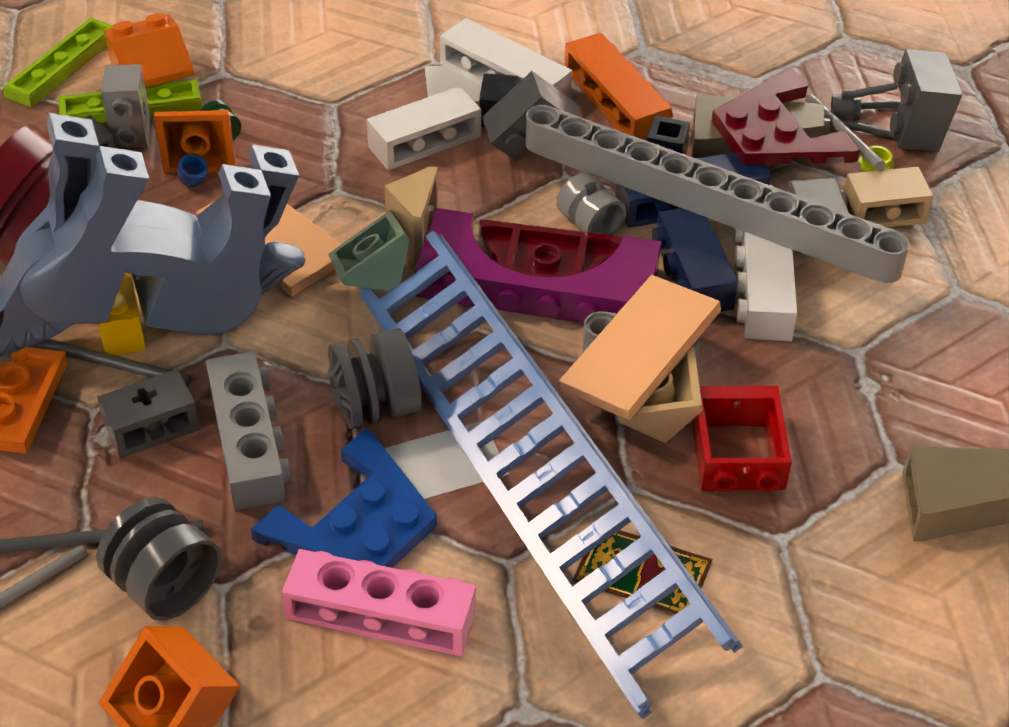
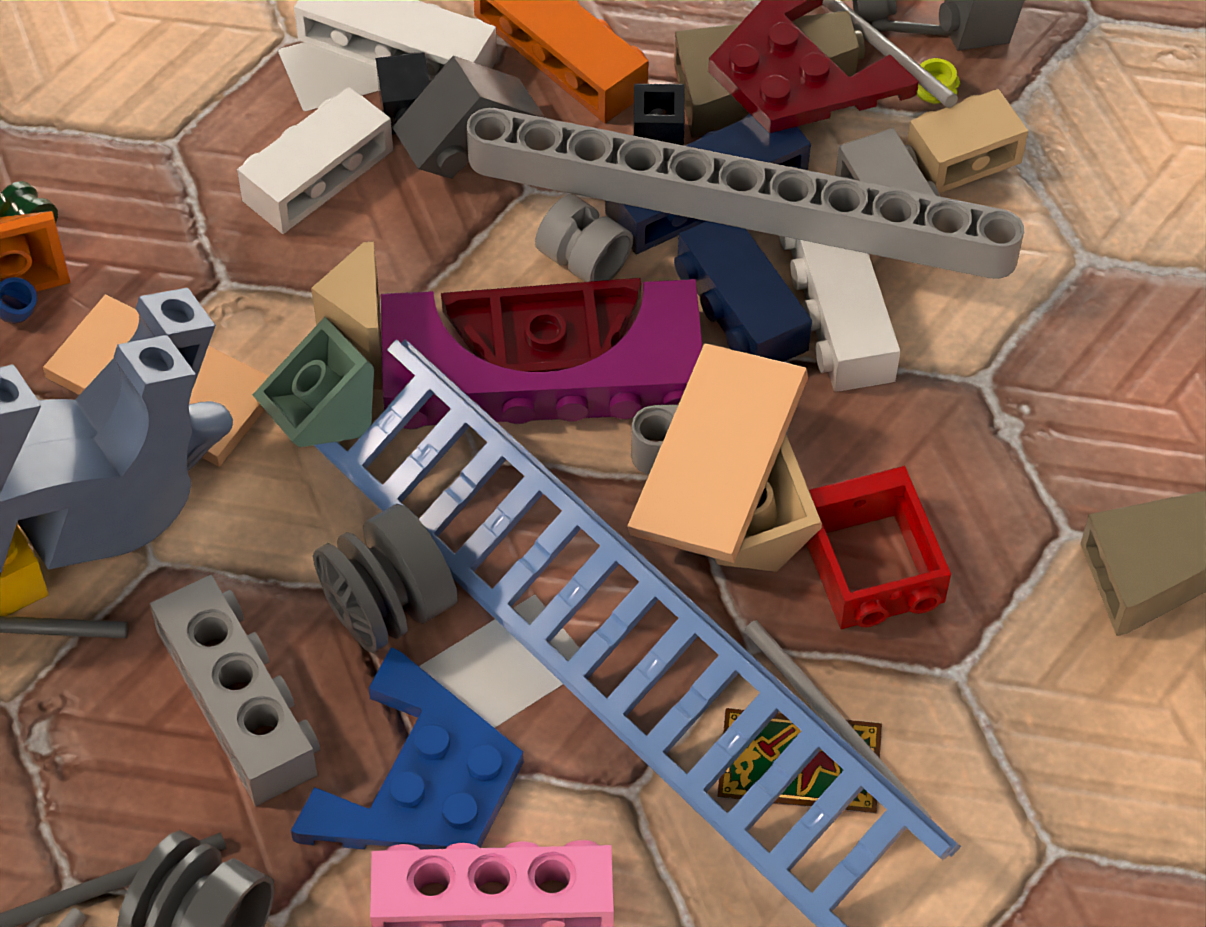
camera: 15 degrees left, 10 degrees up
dark grey brick [97,369,200,458] -> none
none -> light grey axle [745,620,932,818]

